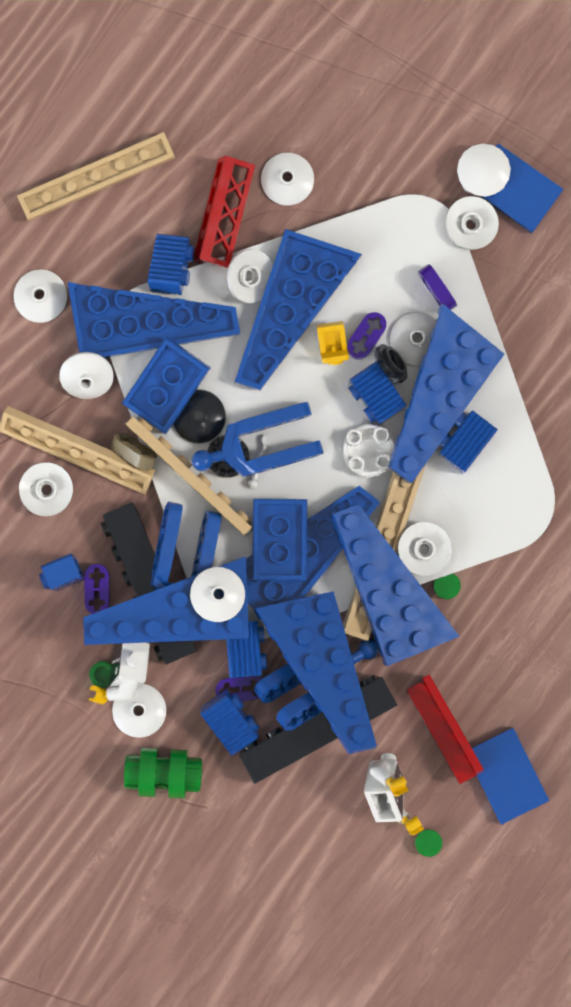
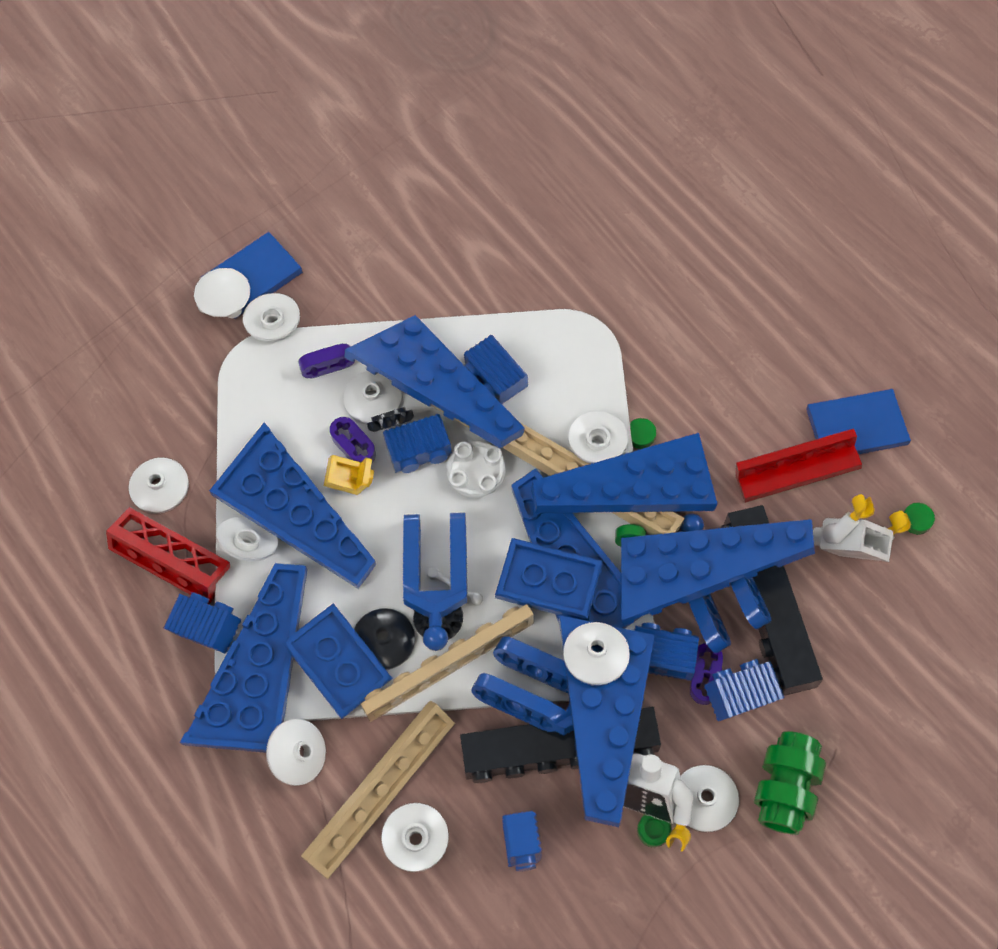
camera: 75 degrees left, 20 degrees down
white dish [14,269,67,323] -> none
tan plate [17,132,175,222] -> none
dark purple beam [85,564,110,614] -> none
dark tan beam [110,433,157,470] -> none
none -> green tile [615,524,646,547]

